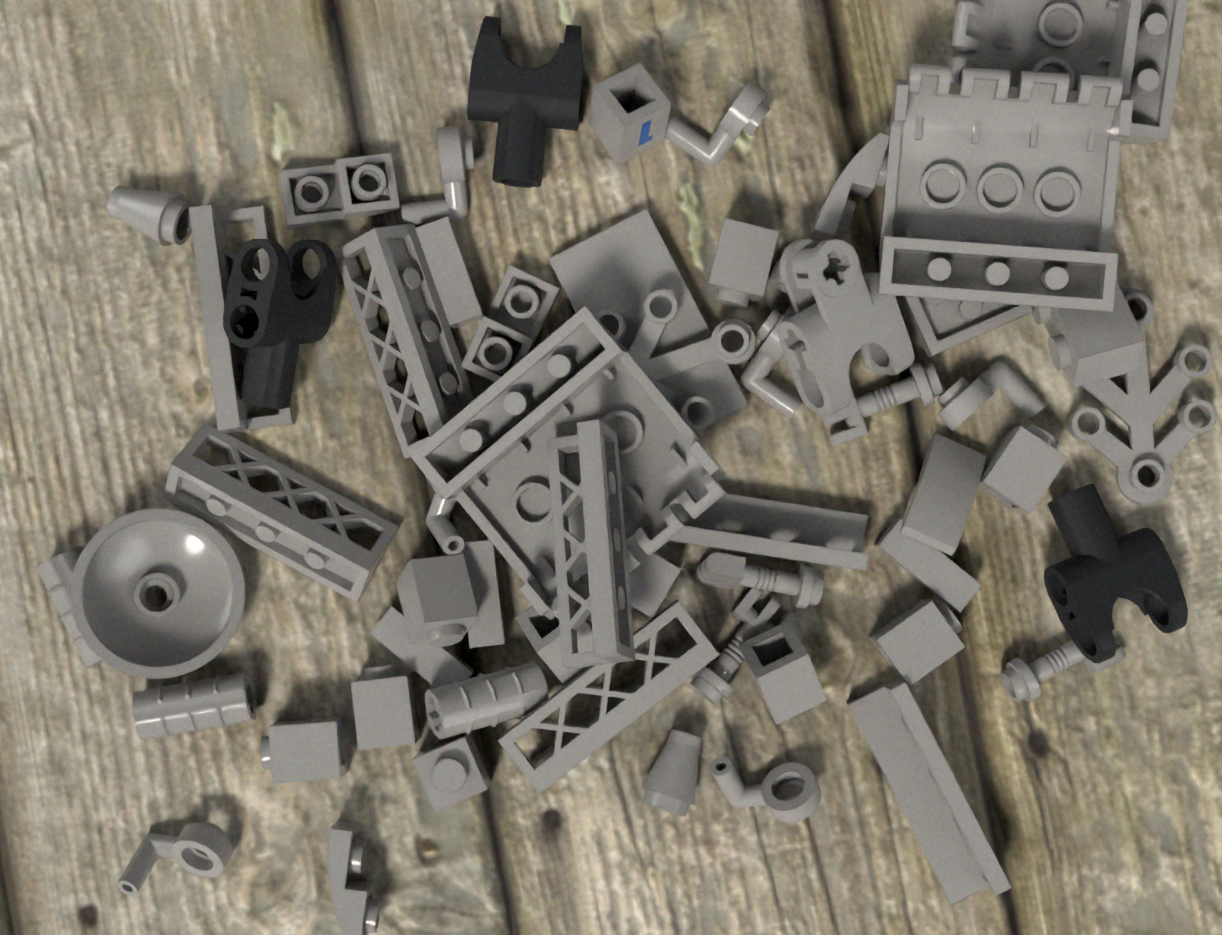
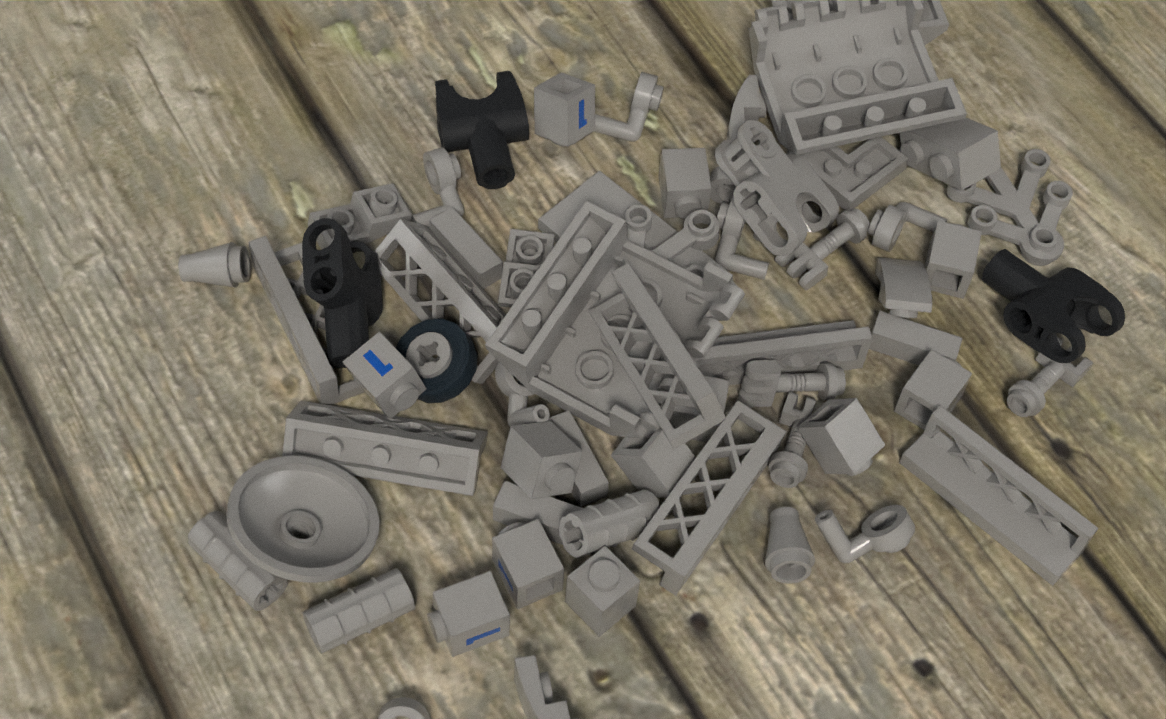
camera: 20 degrees left, 30 degrees down
none -> light grey brick [343,331,427,419]
none -> black wheel [396,319,478,403]

